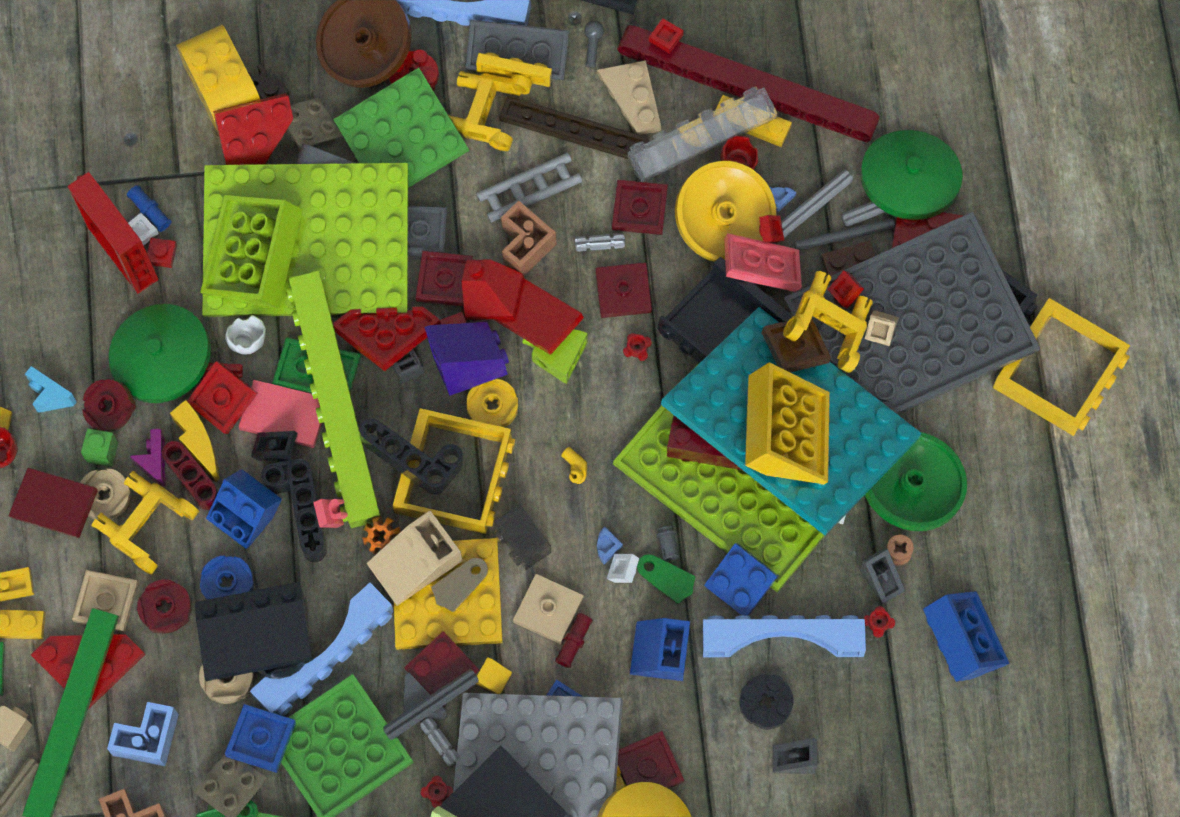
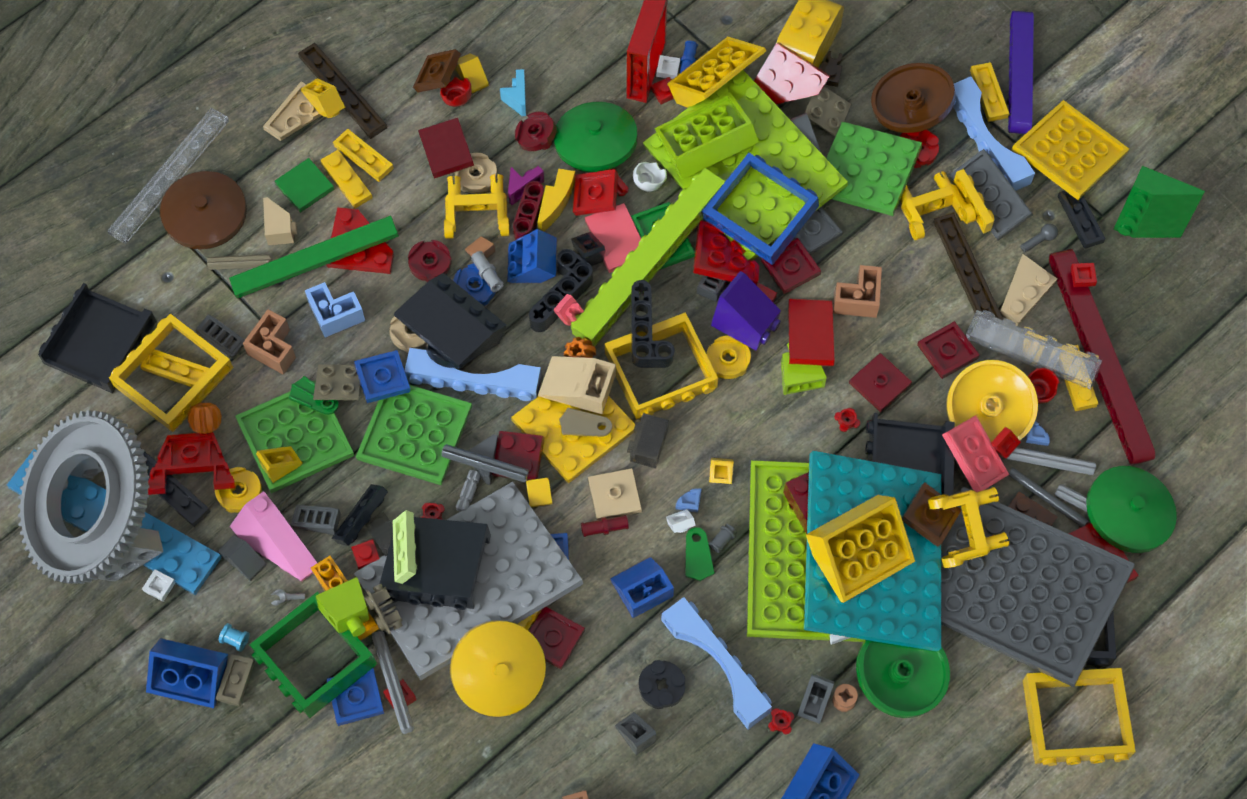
camera: 50 degrees right, 5 degrees down
tan tile [72,570,139,633] -> none
bright green brick [81,428,118,467] -> none
red slope [462,259,524,320] -> none
light grey bar [476,152,582,223] -> none
yellow arm [561,447,587,484] -> none
light grey axle [575,233,625,252] -> none
blue plate [704,543,779,616] -> none
red plate [827,270,864,308] -> none
tan slope [865,310,899,346] -> none
none -> nougat slope [465,237,495,258]
none -> light grey pin [471,251,504,292]
none -> yellow slope [667,37,766,108]
none -> blue window [702,153,819,265]
none -> yellow slope [709,458,734,484]

